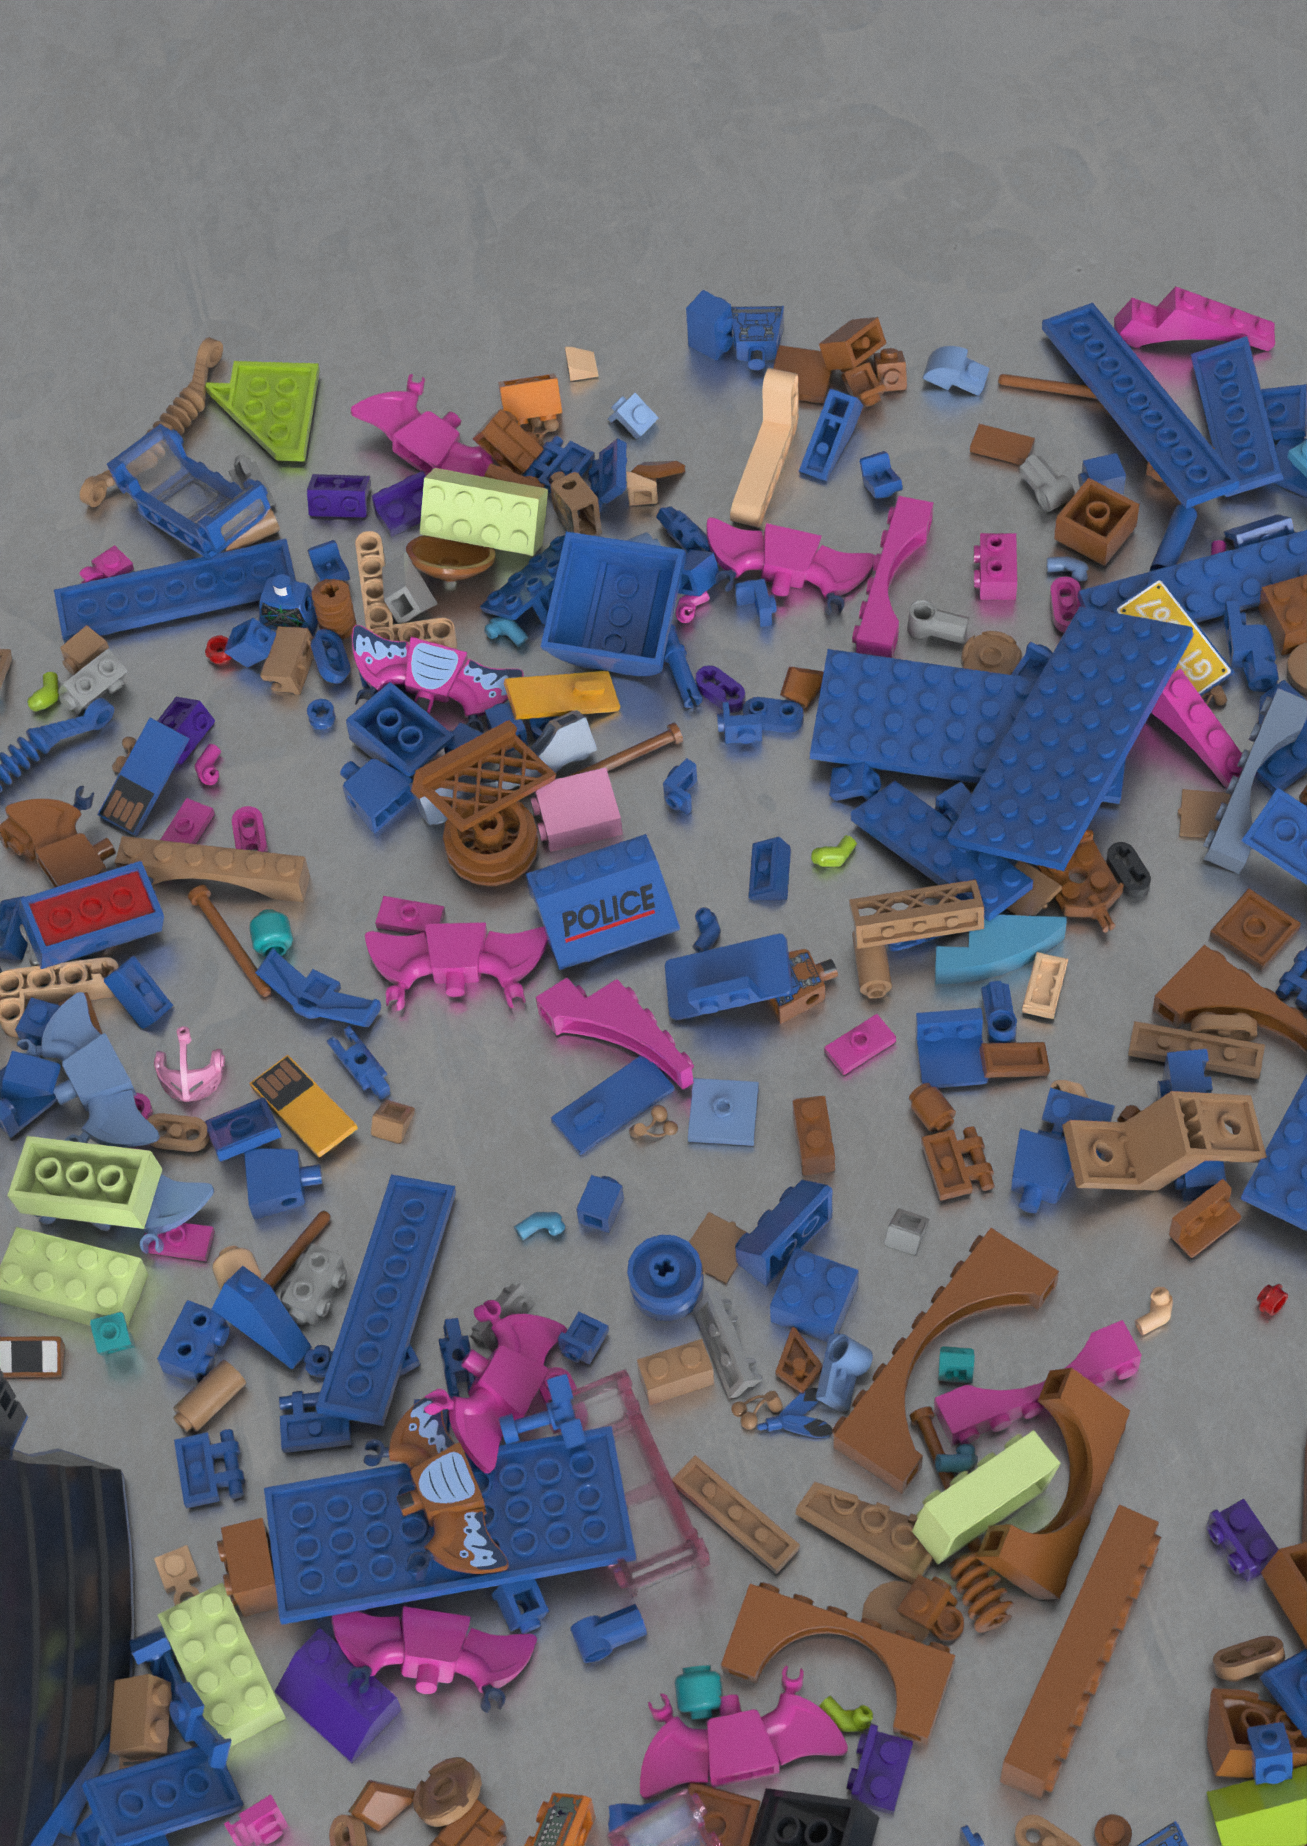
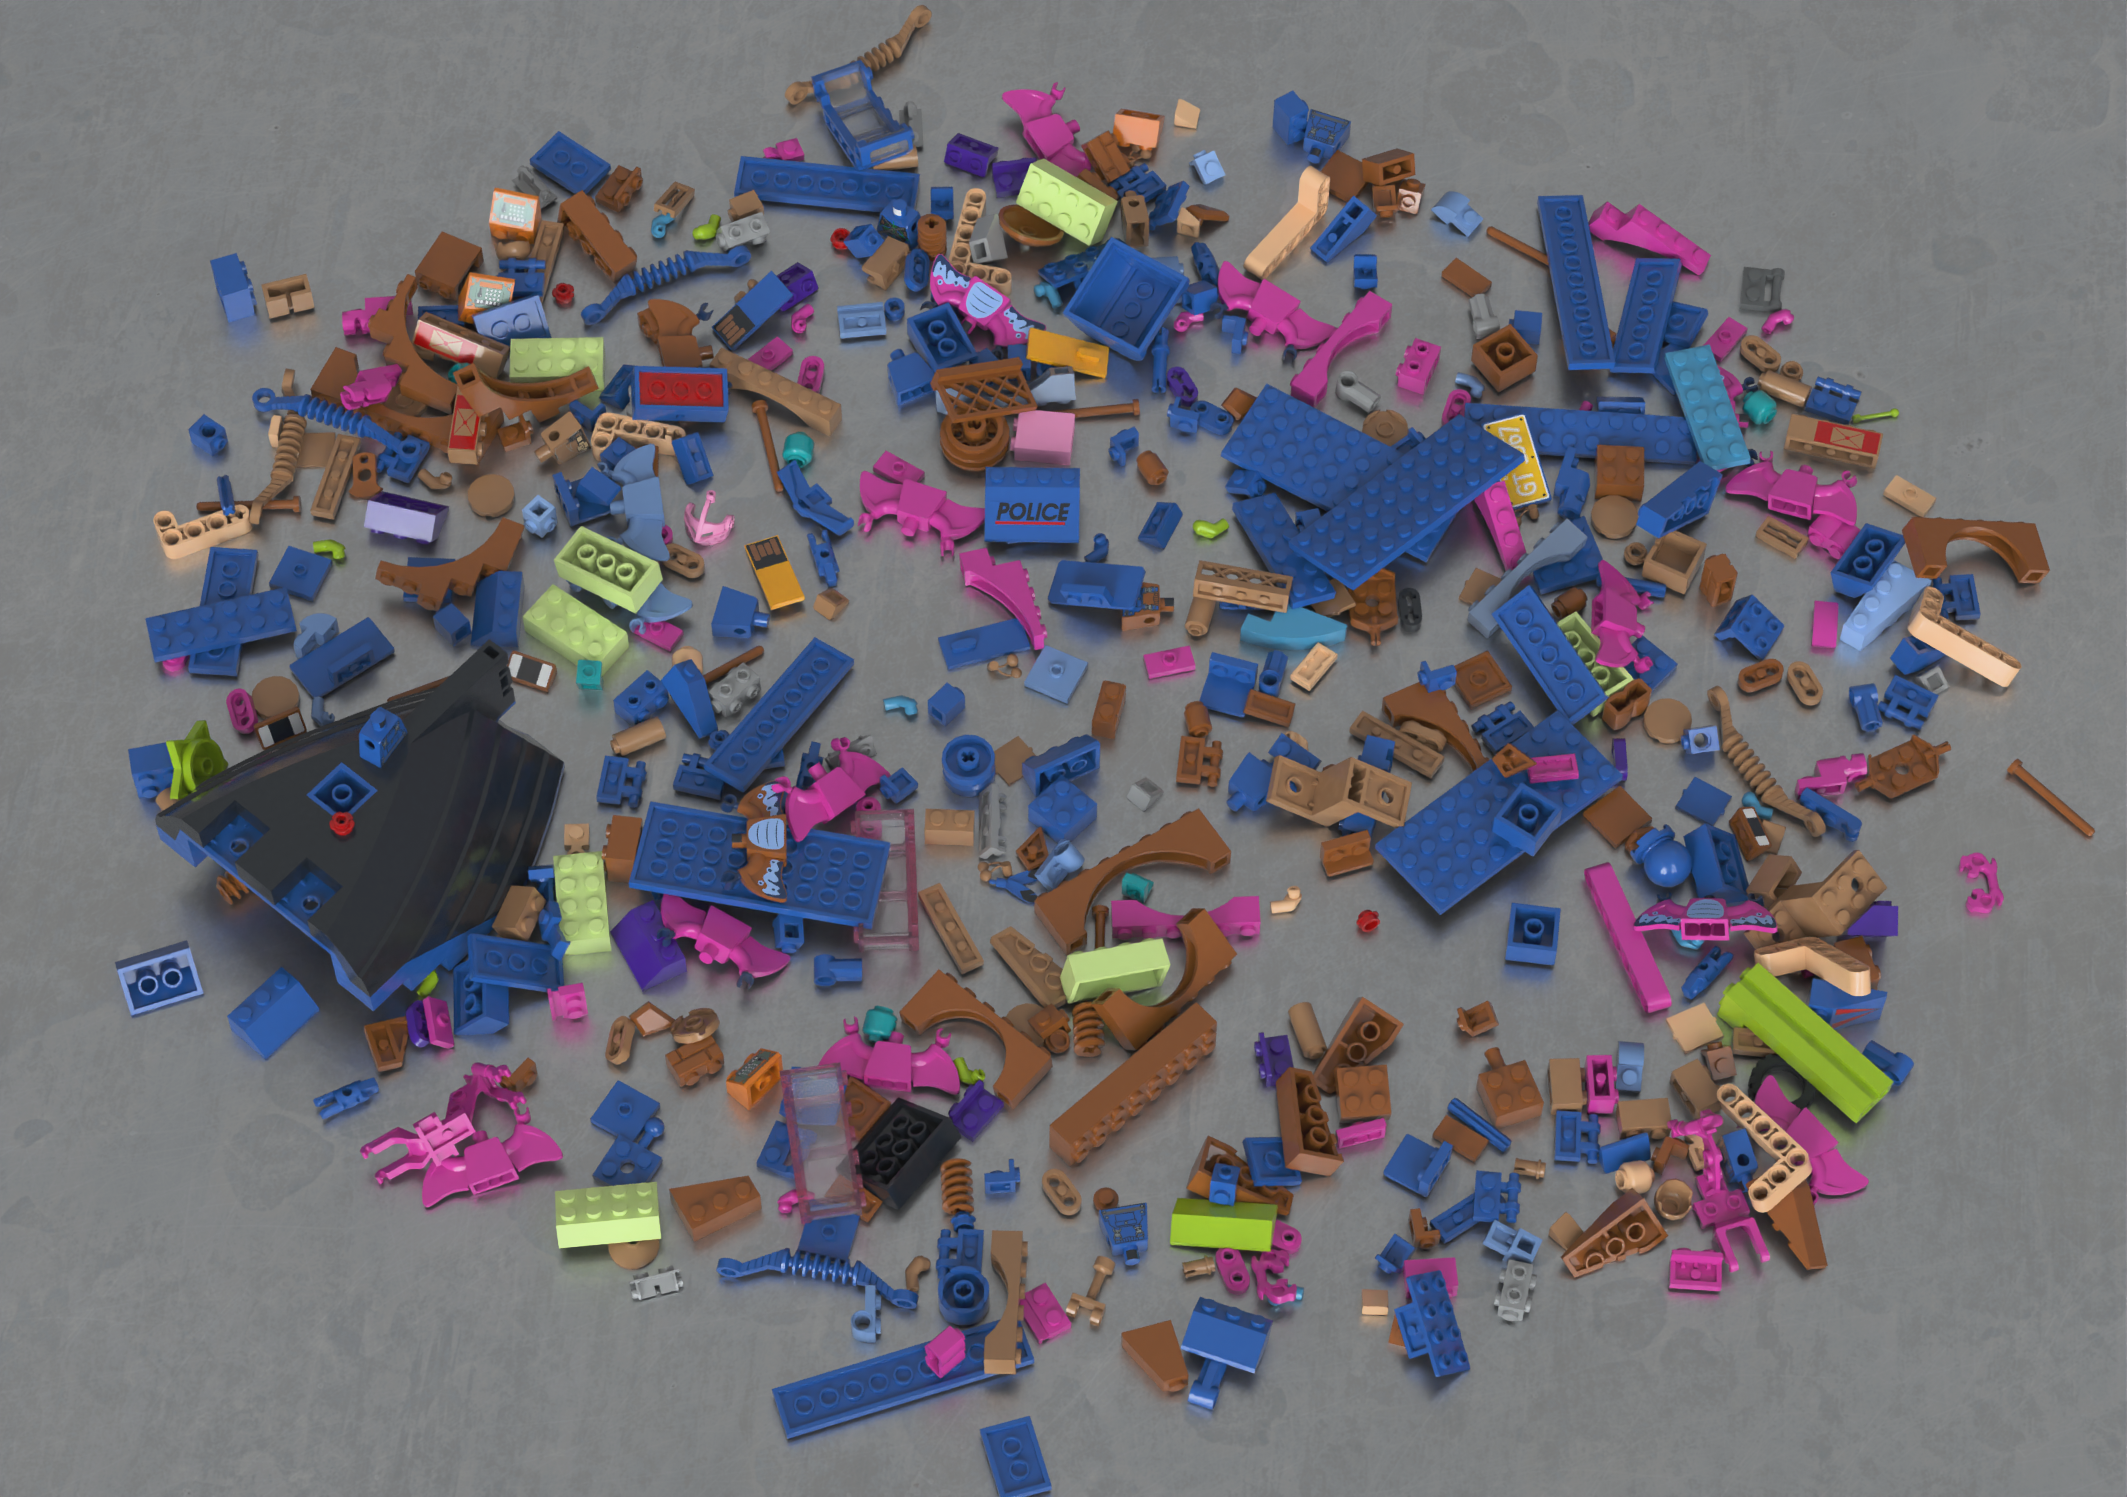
camera: 15 degrees right, 0 degrees up
lime wing [205,361,320,461] -> none
blue tile [205,1097,282,1162] -> none
blue bar [498,1374,587,1449] -> none
dark azure arm [935,1444,978,1472] -> none
blue piece [1150,504,1198,571] -> none
medium nougat plate [1213,1636,1285,1682] -> none
none -> medium blue plate [837,302,886,339]
none -> dark orange brick [1136,450,1169,485]
none -> medium nougat brick [1288,1002,1327,1059]
none -> blue bracket [1417,661,1457,693]

